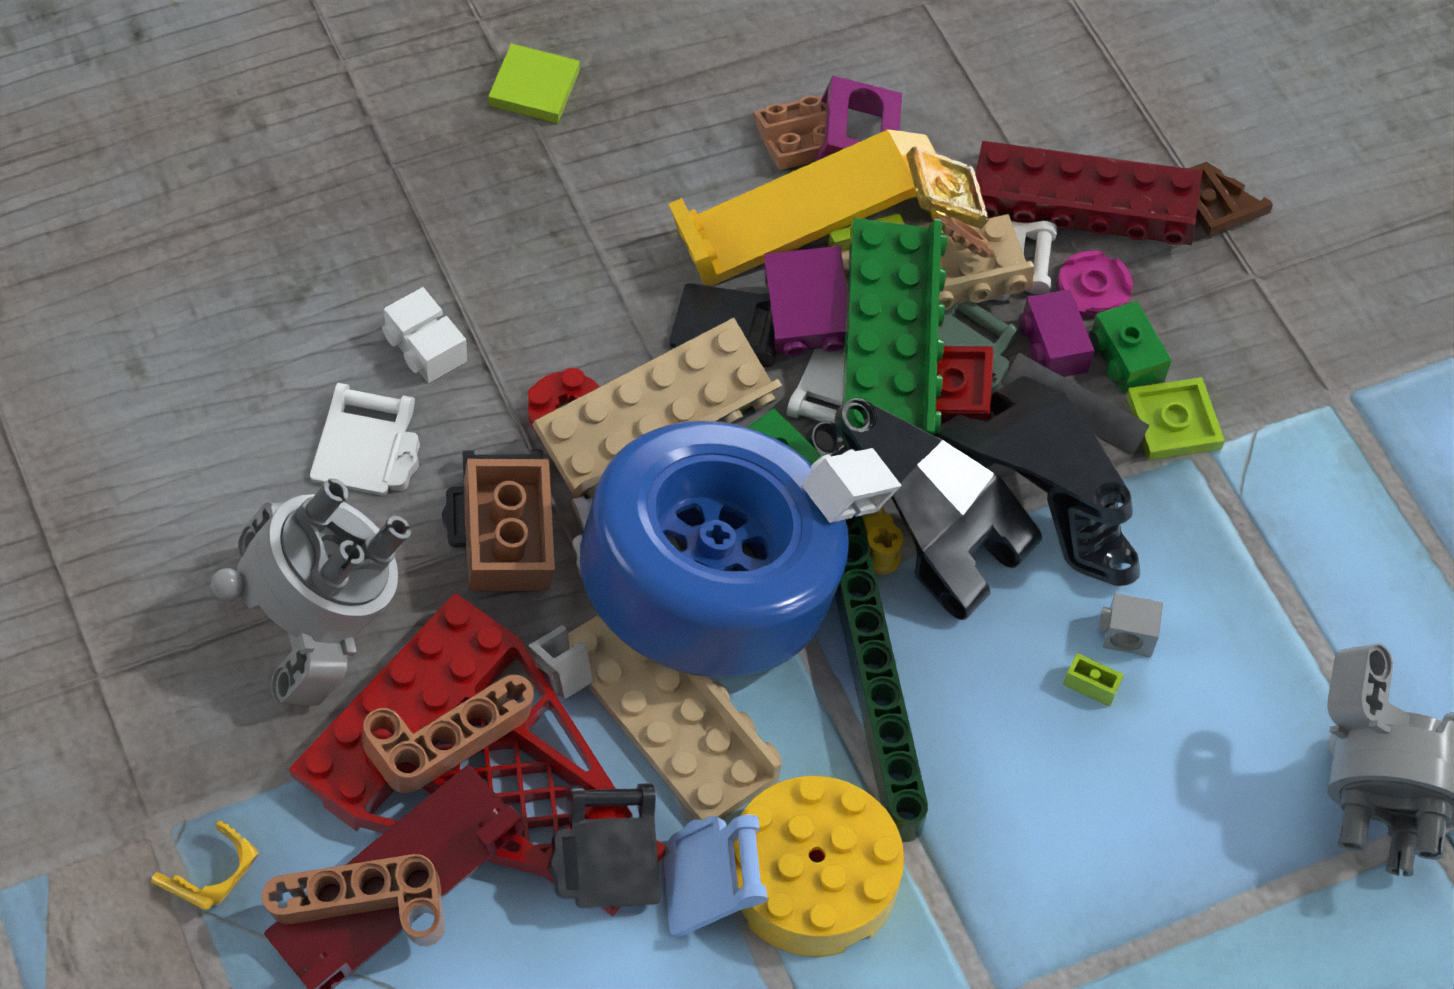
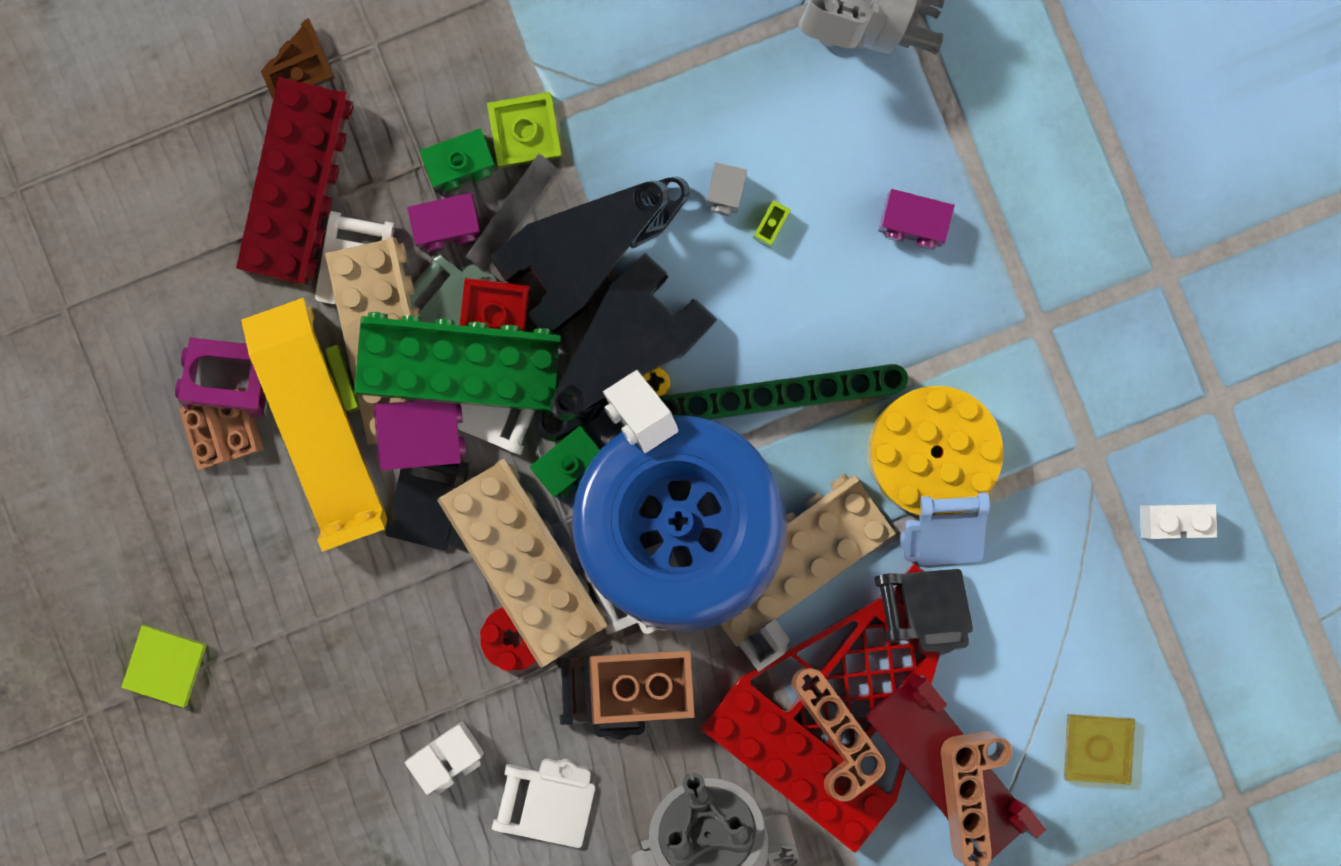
camera: 85 degrees left, 30 degrees up
clear yellow tile [906,146,989,229] -> none
nougat gear [936,215,995,258] -> none
dark pink tile [1056,250,1133,319] -> none
none -> magenta brick [878,189,955,250]

